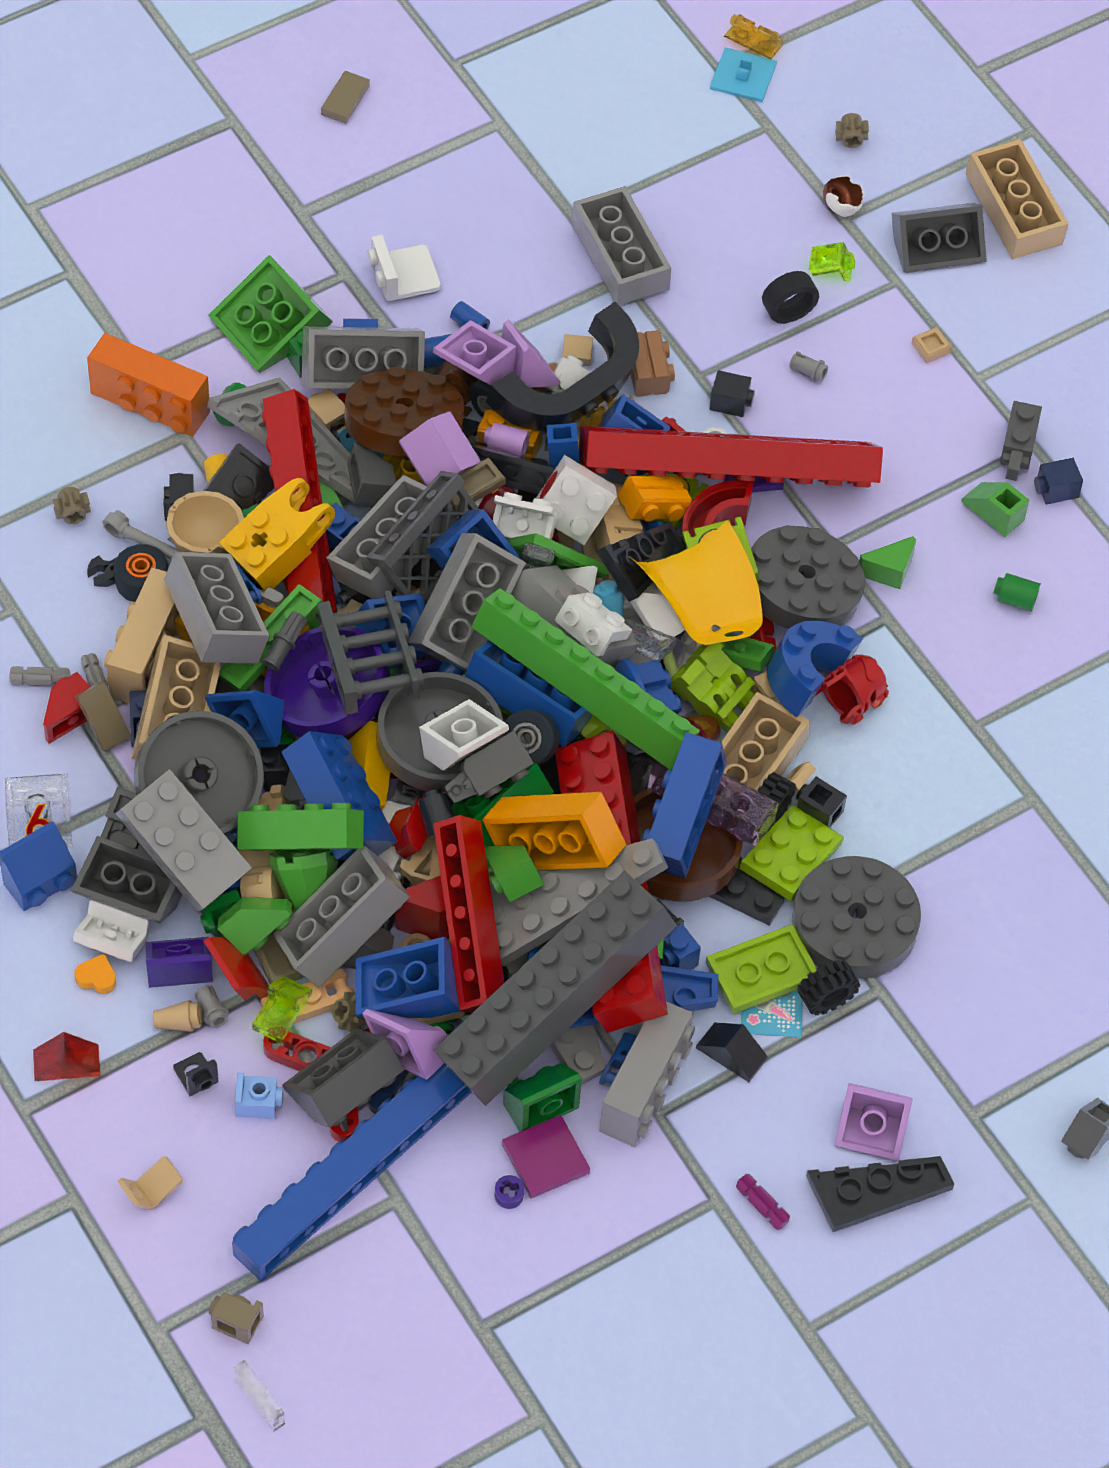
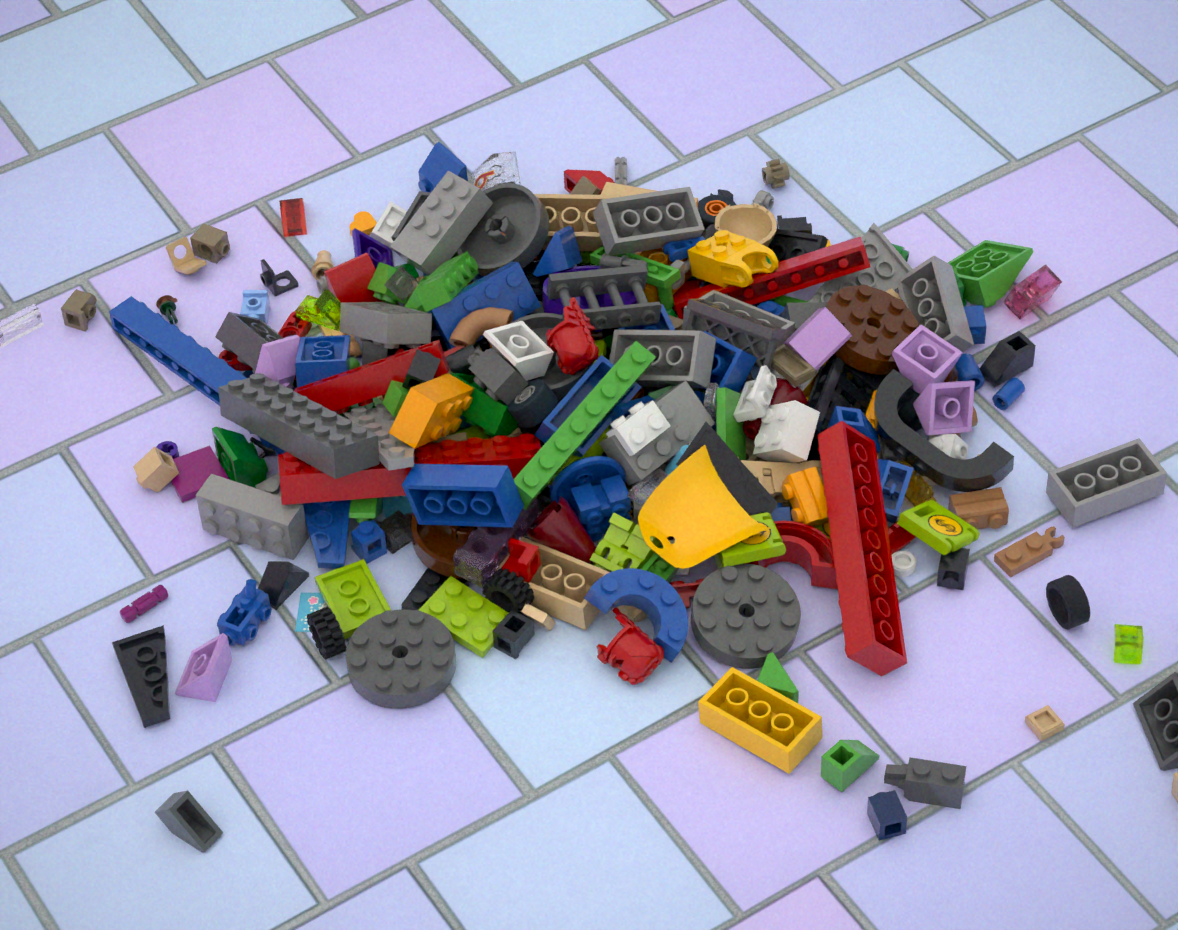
camera: 95 degrees right, 10 degrees down
orange brick [87,333,210,437] -> none
white bracket [367,234,441,302] -> none
lavender brick [483,422,530,457] -> none
light grey pin [789,351,828,382] -> none
green brick [993,573,1041,612] -> none
none -> tan brick [133,447,179,493]
none -> dark green piece [156,295,178,325]
none -> dark tan brick [190,223,230,264]
none -> blue brick [217,579,272,646]
none -> clear smoke tile [384,266,419,301]
none -> black brick [402,350,441,390]
none -> medium nougat cylinder [449,307,514,347]
none -> red panel [502,538,541,583]
none -> red helmet [546,297,599,375]
none -> yellow brick [698,667,823,774]
none -> lime container [897,499,980,555]
none -> black slope [979,331,1036,387]
none -> medium nougat plate [994,526,1065,578]
none -> clear pink brick [1003,264,1062,320]

